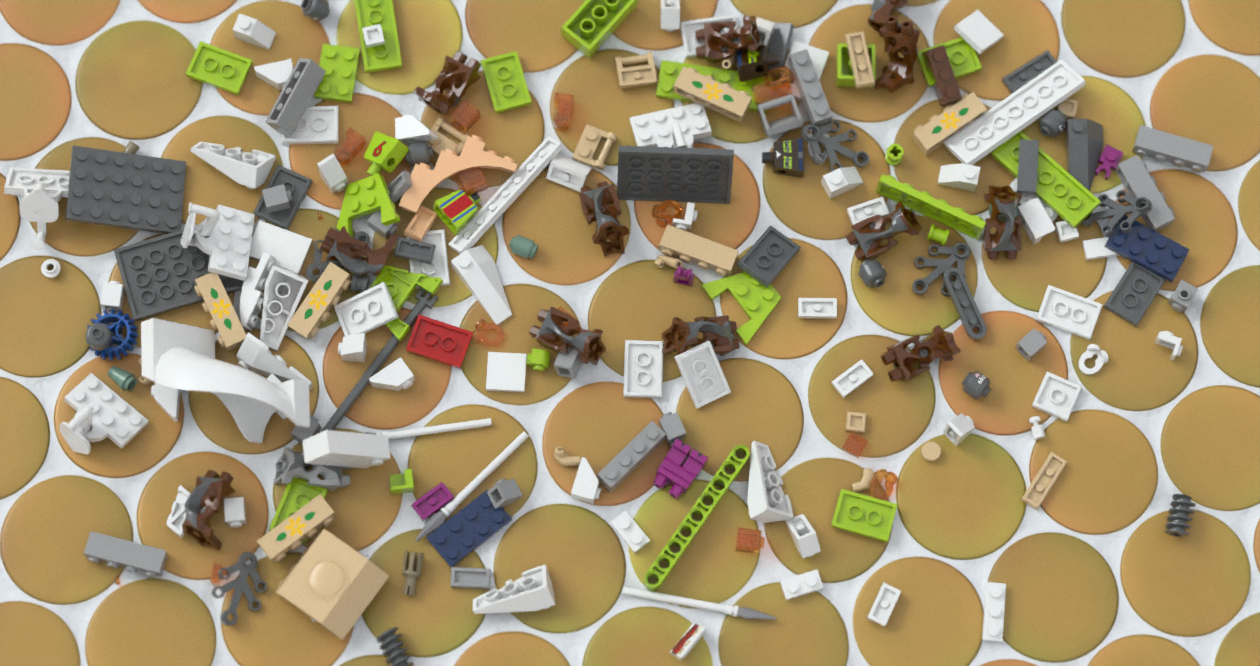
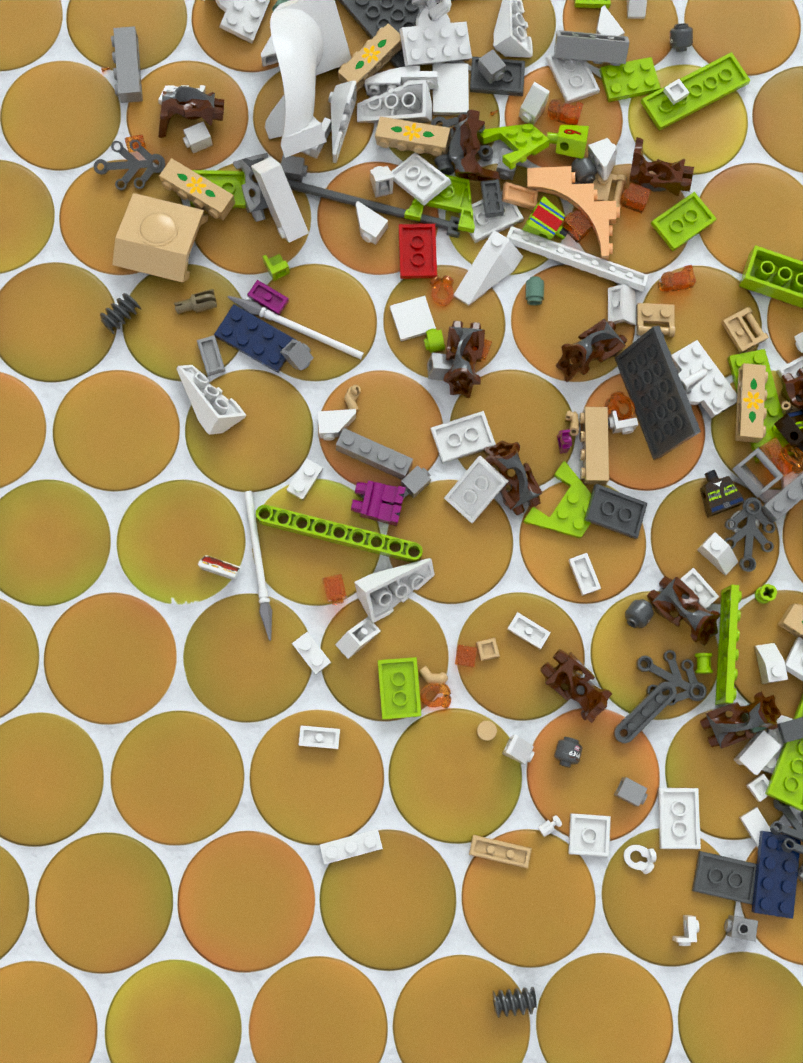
camera: 65 degrees right, 5 degrees up
white piece [363,418,492,441] -> none
light grey tile [387,170,412,203] -> none

